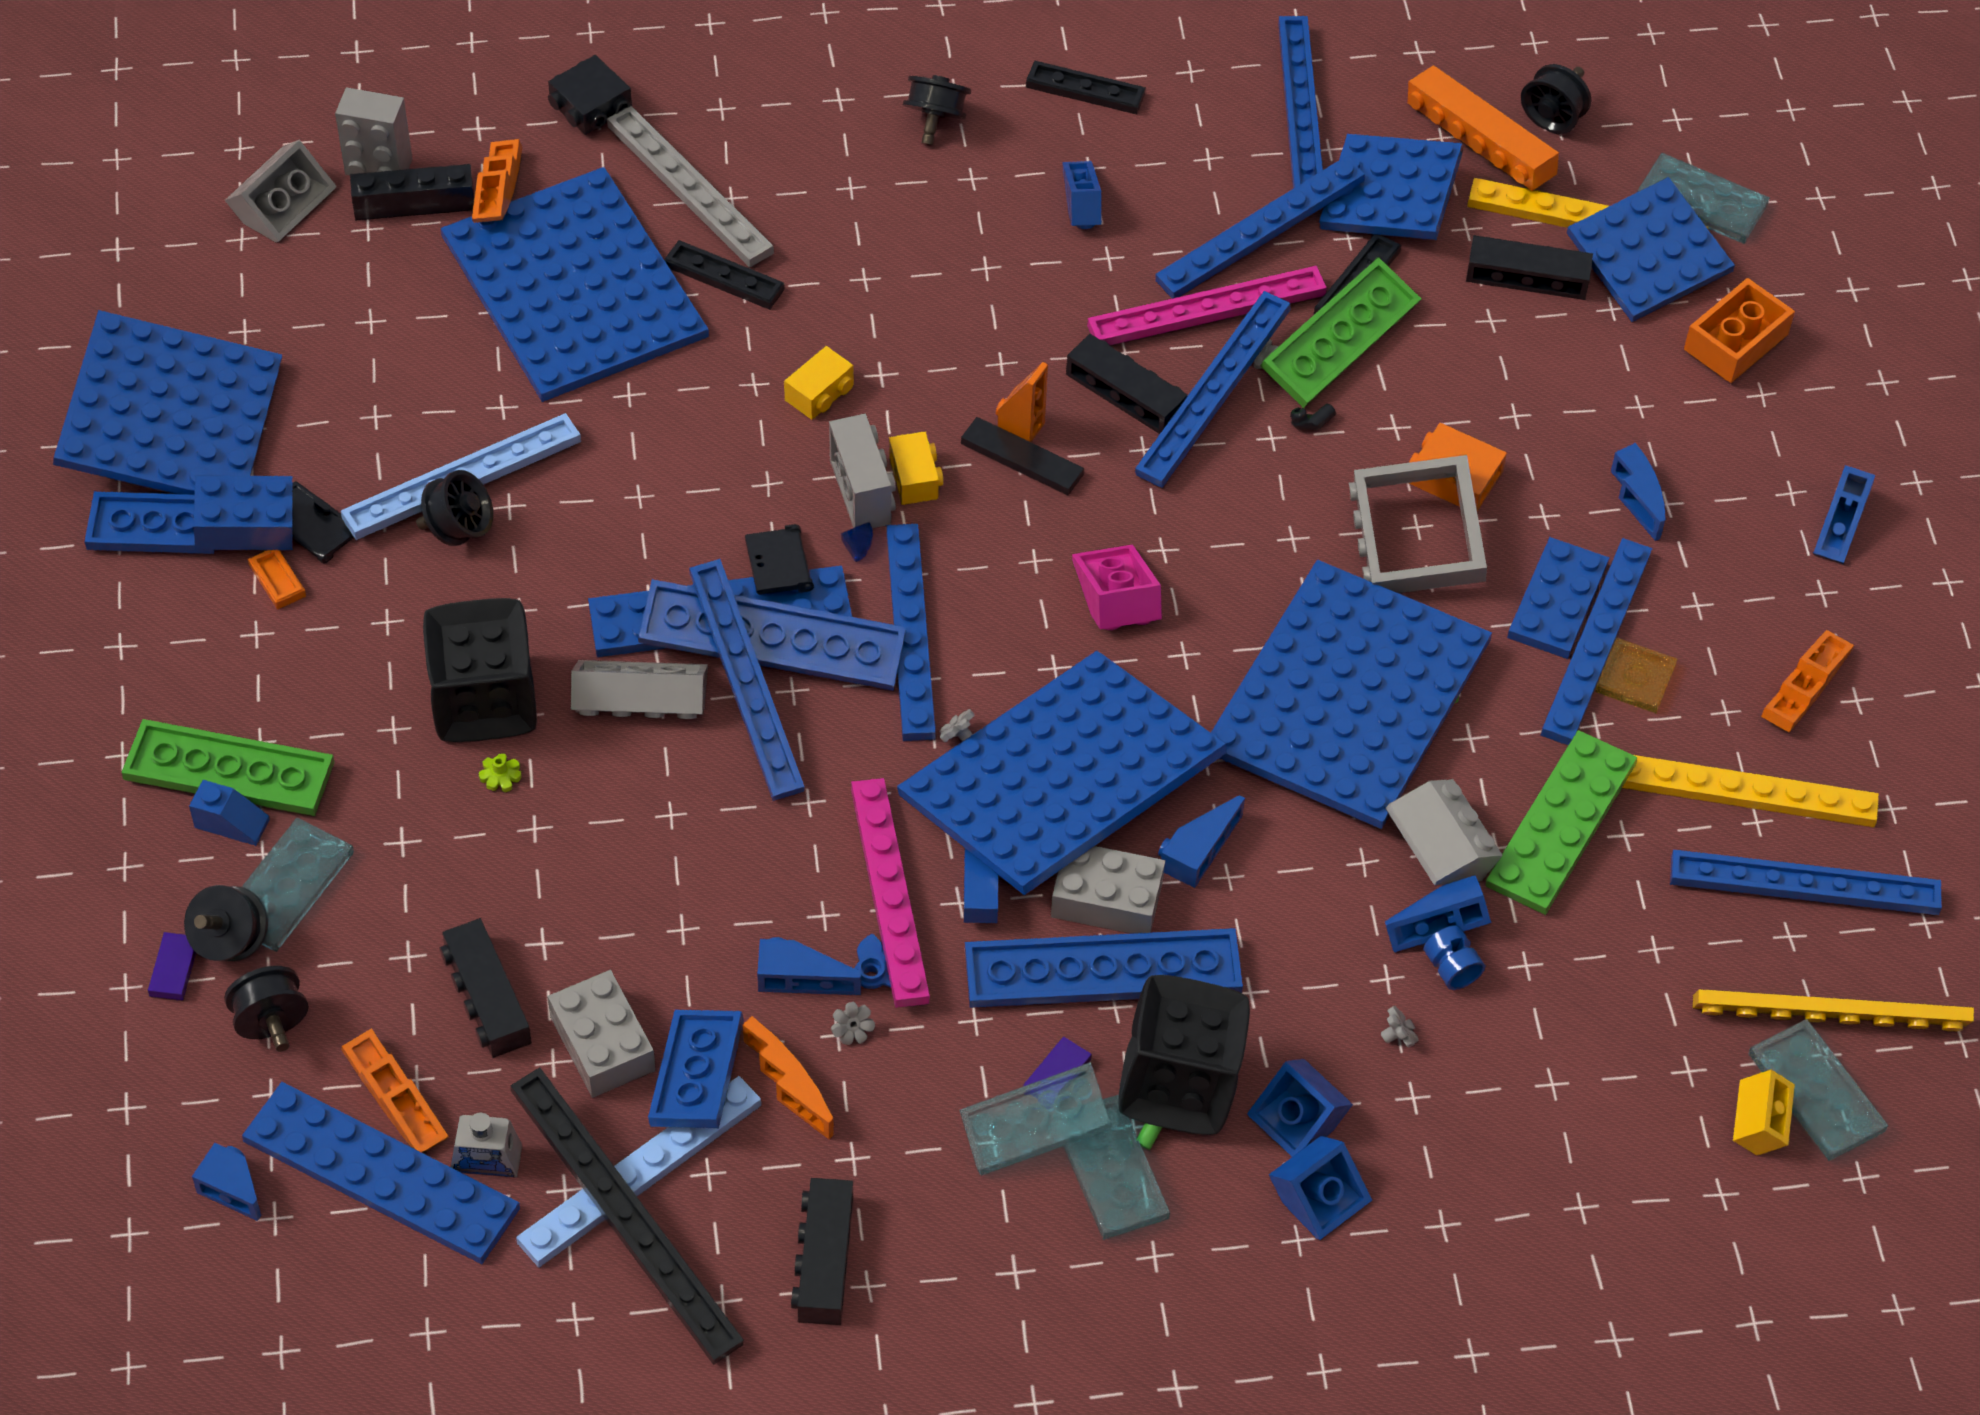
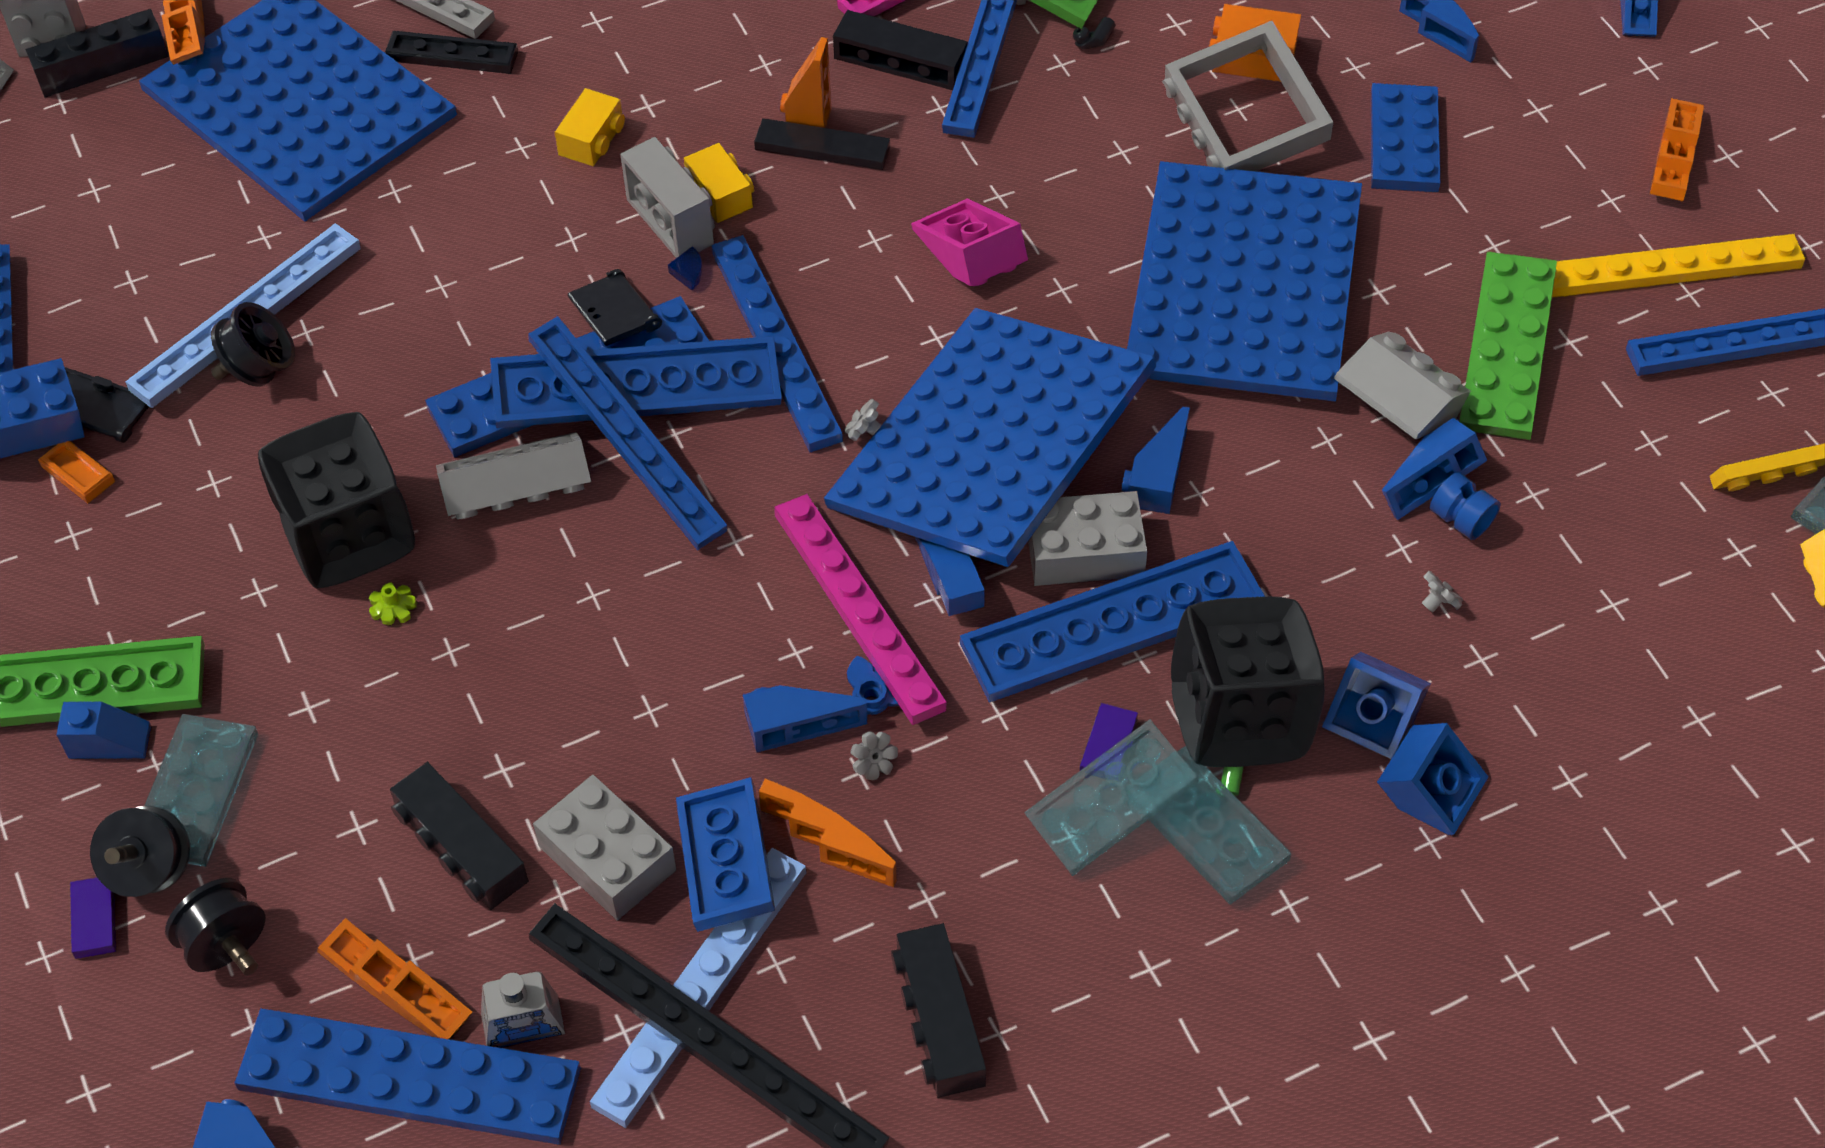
camera: 15 degrees left, 0 degrees up
blue plate [1540,538,1652,745] -> none
clear yellow tile [1595,638,1678,714] -> none

